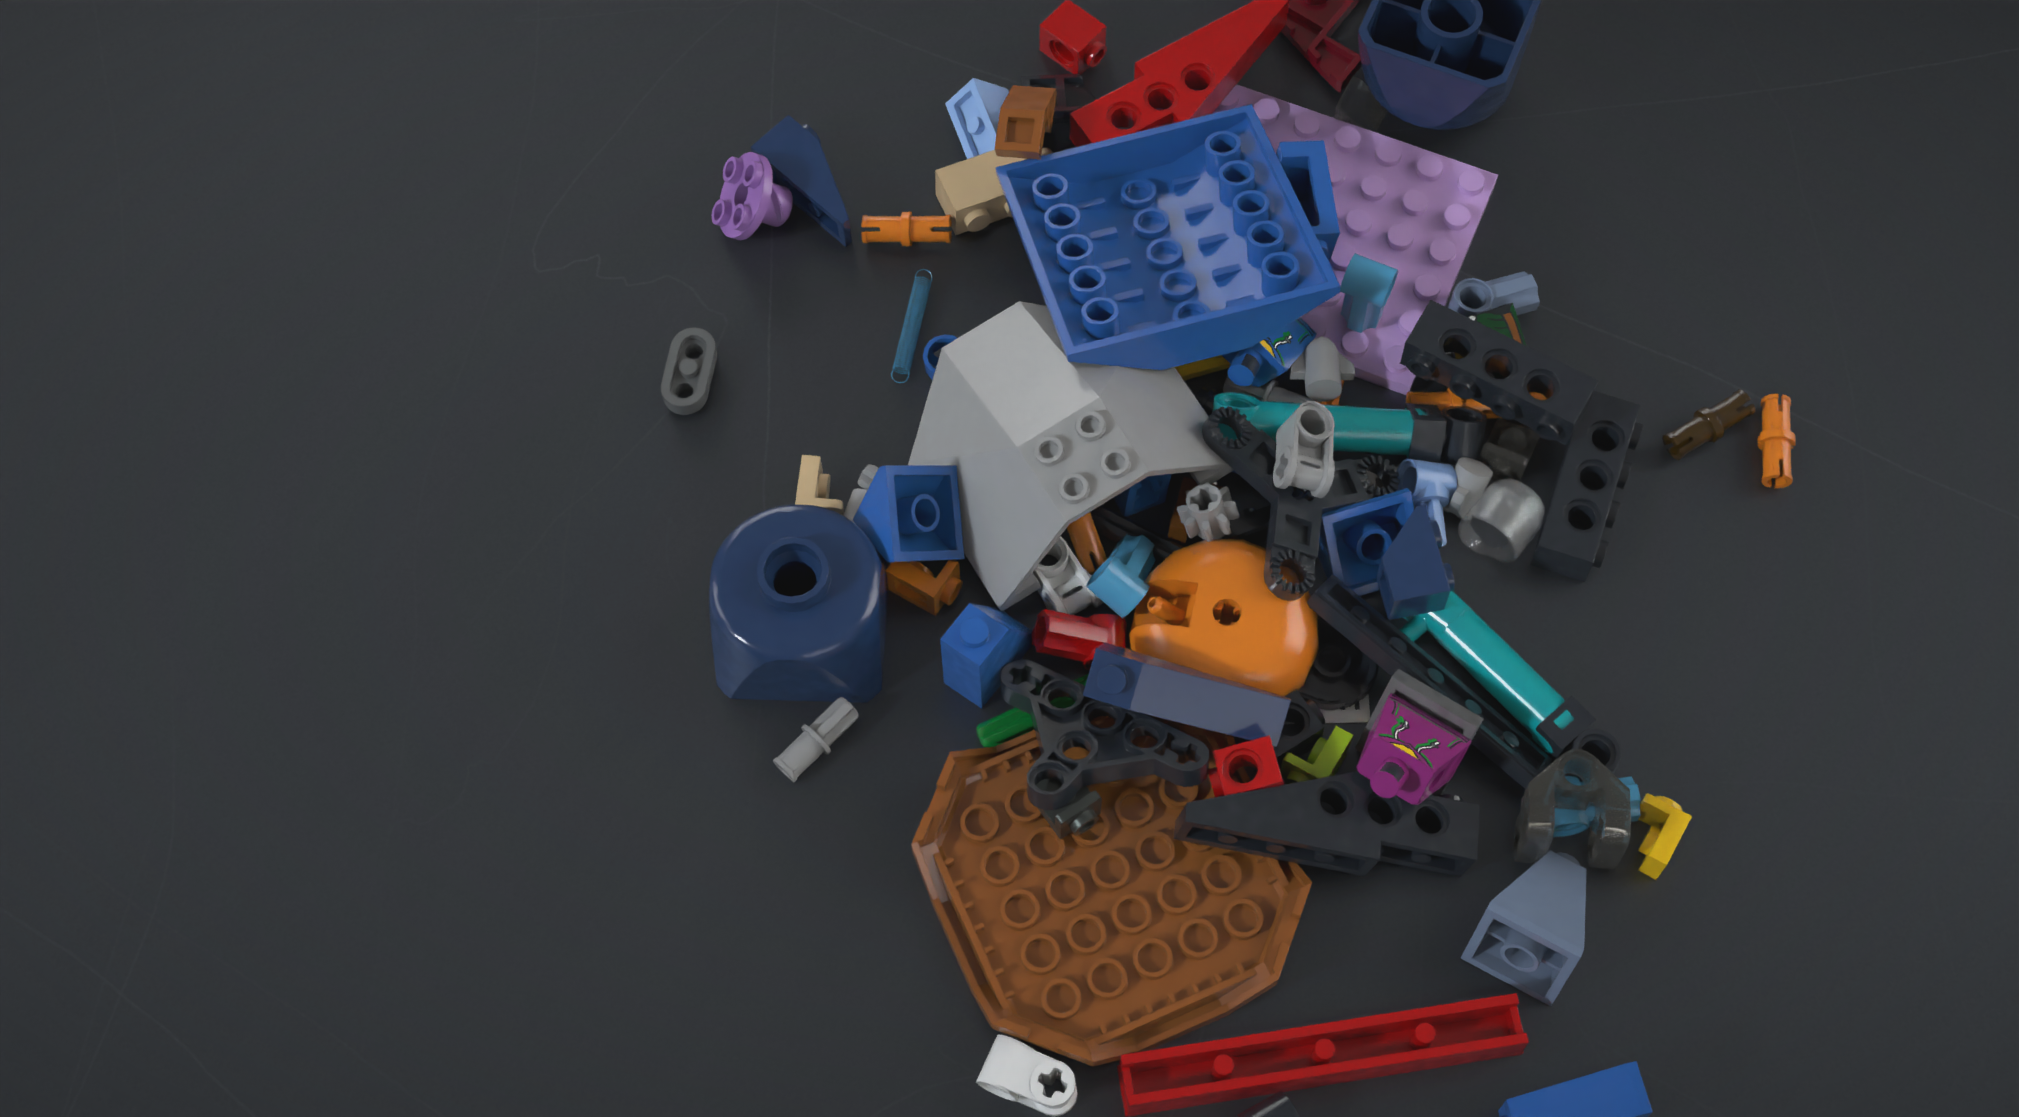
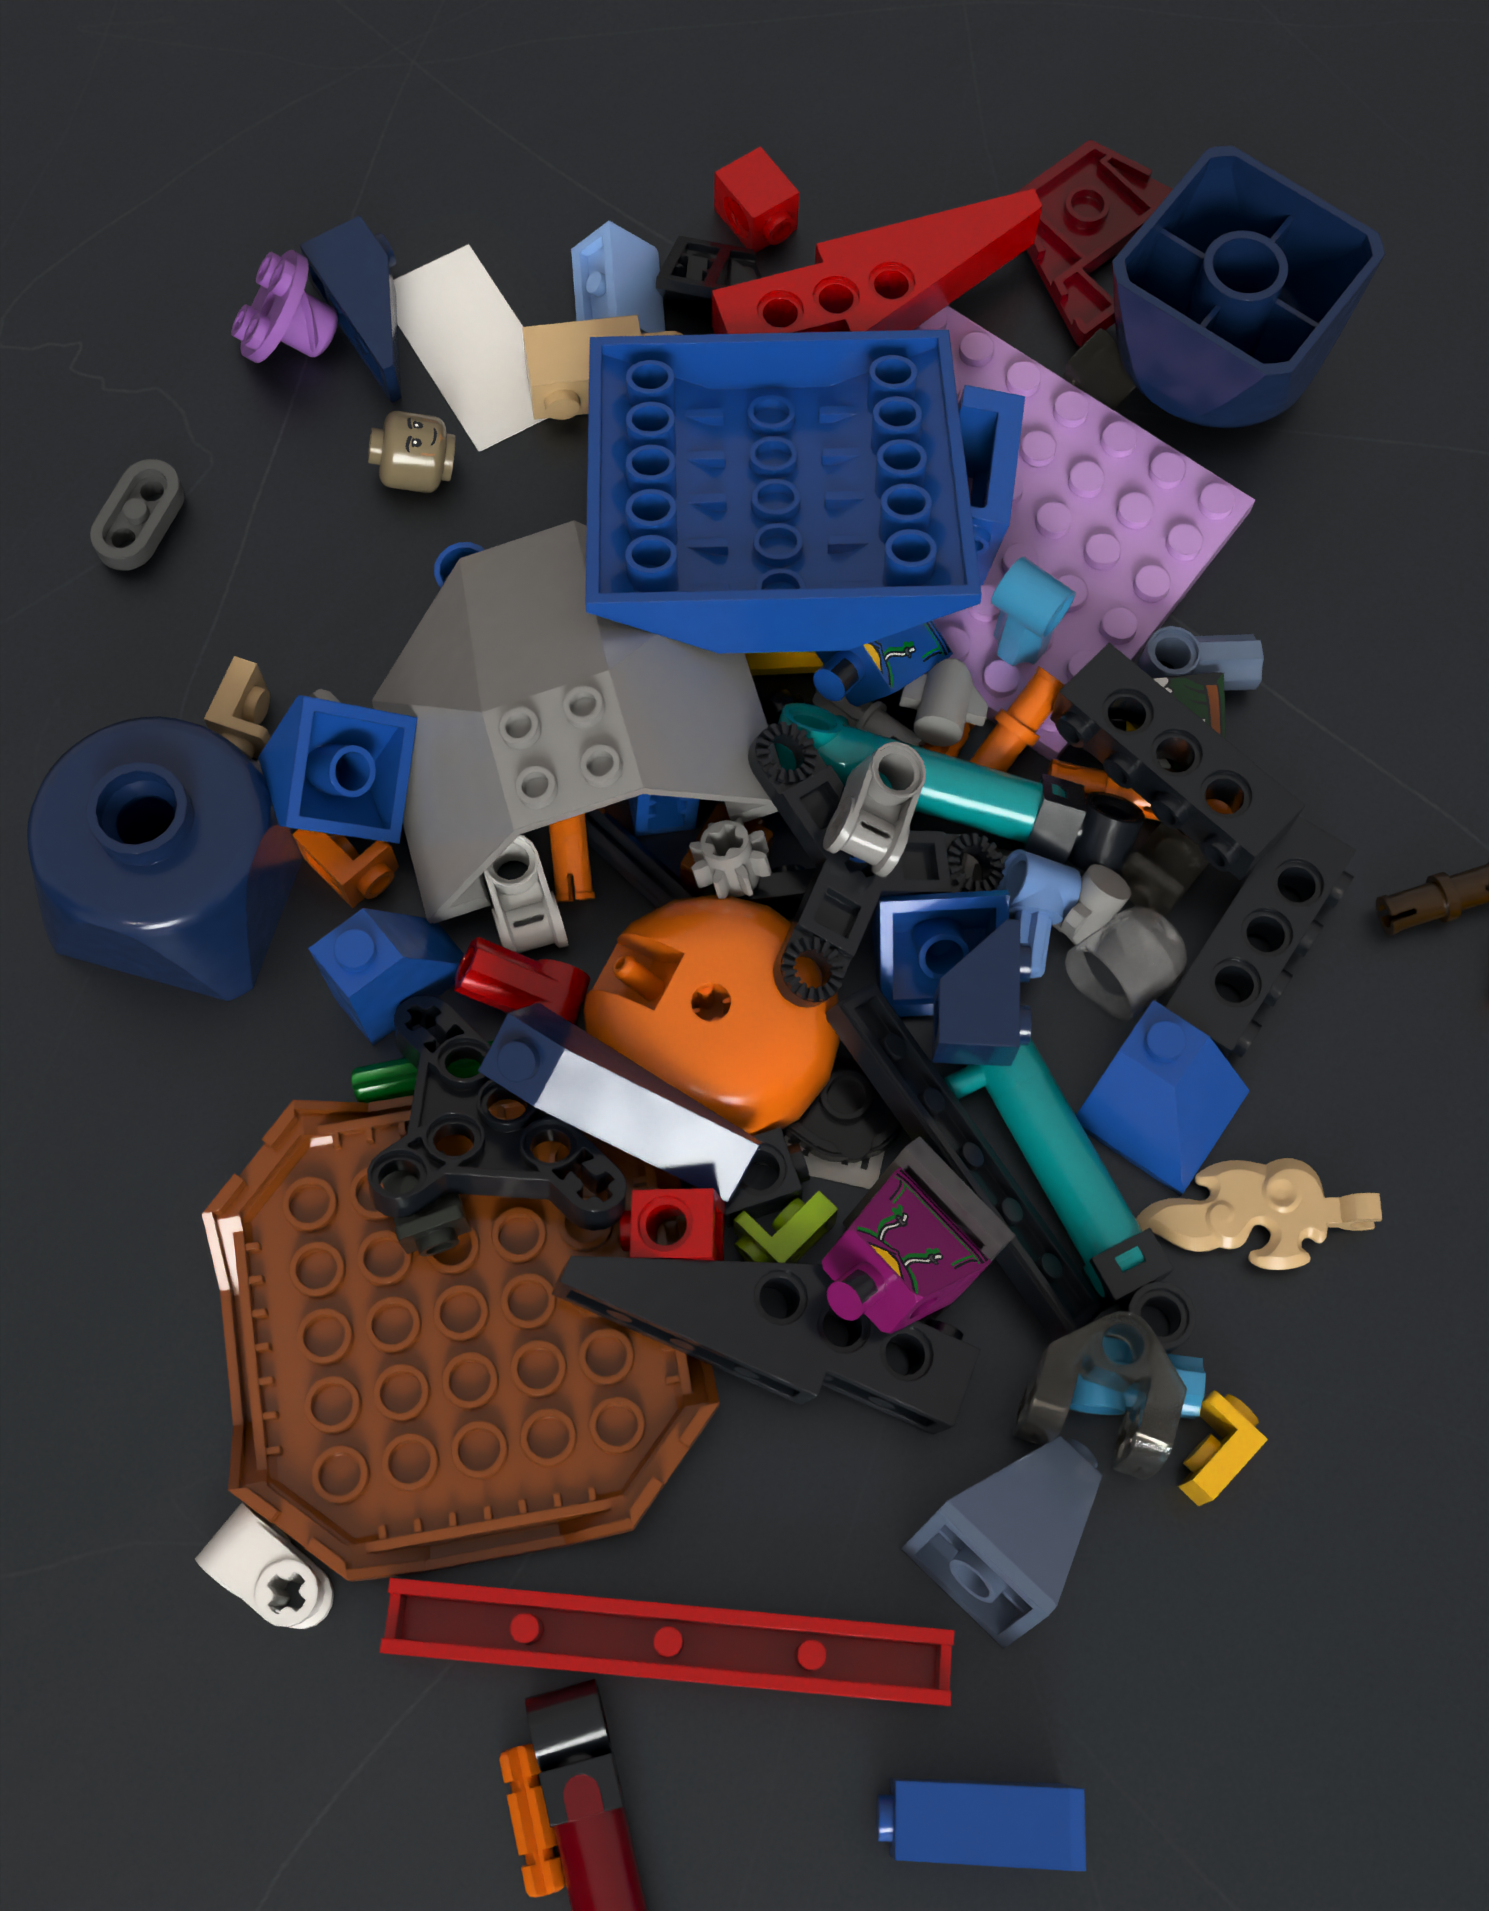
camera: 10 degrees right, 5 degrees up
light grey axle [773,697,859,782] -> none
orange pin [861,212,952,246] -> none
dark azure piece [891,269,933,383] -> none
dark orange slope [994,85,1057,160] -> none
dark azure piece [1086,534,1156,618] -> none
none -> dark tan head [368,410,455,493]
none -> white sticker [393,244,547,452]
none -> orange pin [969,666,1065,772]
none -> blue slope [1076,1000,1250,1196]
none -> tan piece [1136,1158,1383,1270]

